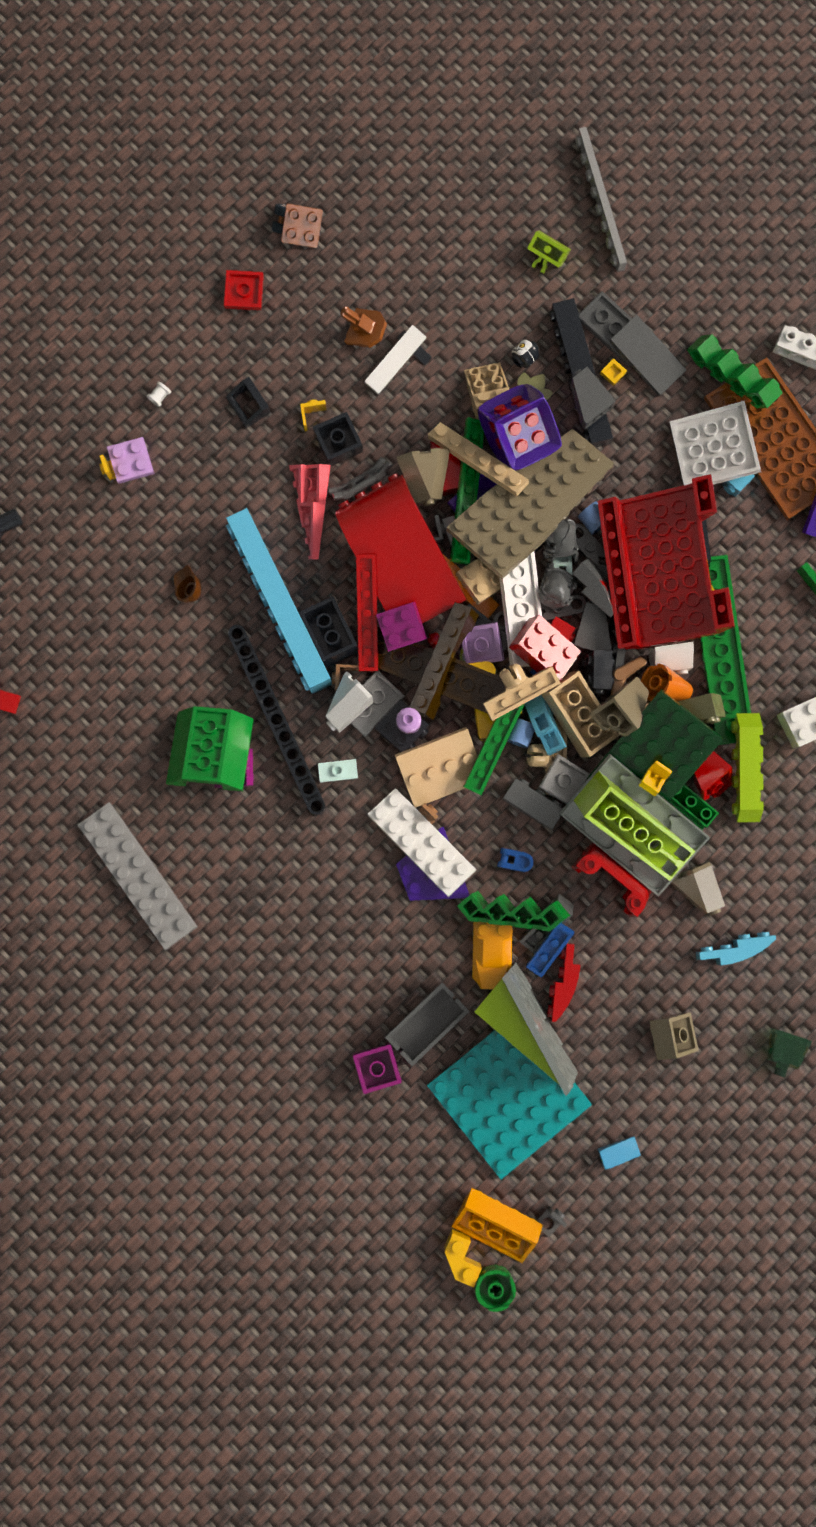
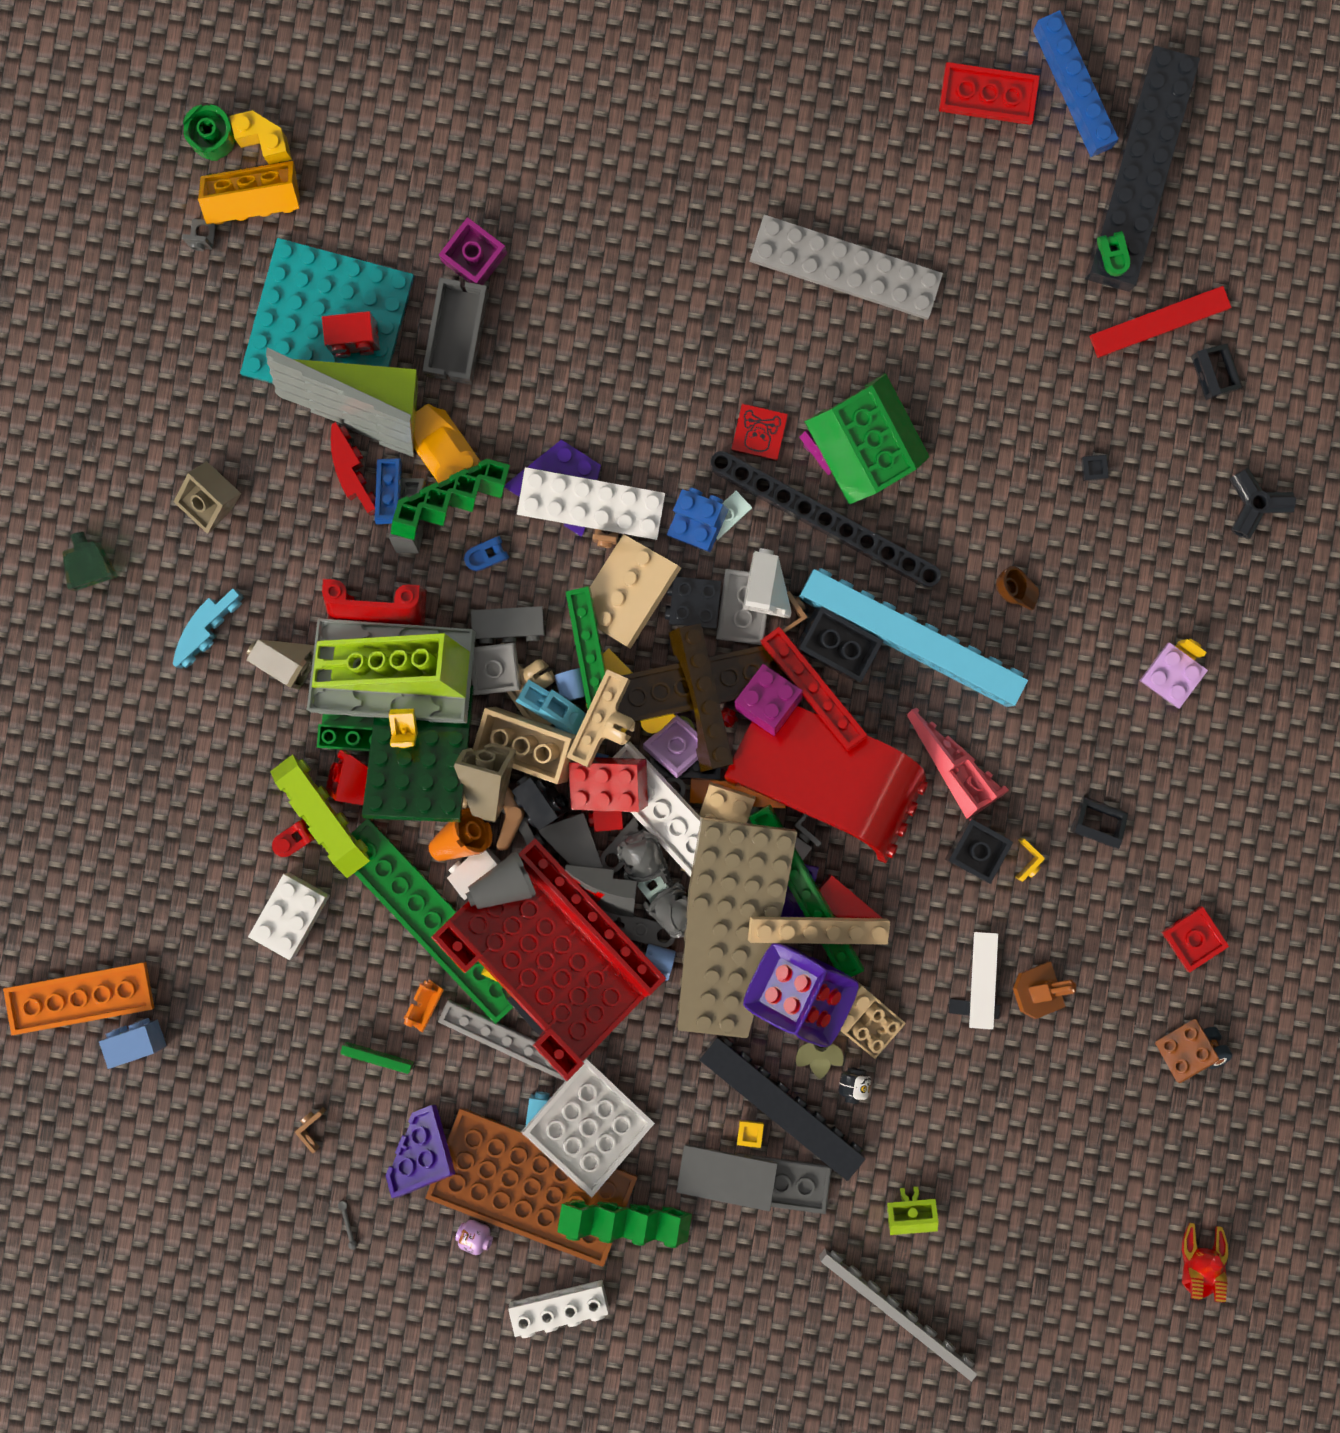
camera: 145 degrees right, 5 degrees up
white bush [147,382,171,407] -> none
dark grey piece [327,456,392,500] -> none
lavender head [396,708,421,734] -> none
dark tan slope [397,448,450,506] -> none
dark grey slope [570,367,616,430] -> none
dark azure slope [597,1136,641,1170] -> none
olive brick [678,693,726,724] -> none
none -> red plate [272,819,315,857]
none -> red brick [322,311,380,358]
none -> orange hinge [404,980,444,1032]
none -> light grey tile [438,1000,566,1081]
none -> dark grey cone [465,852,536,909]
none -> blue plate [667,487,729,552]
none -> red tile [731,404,788,461]
none -> black plate [1081,455,1109,481]
none -> red piece [1182,1223,1228,1302]

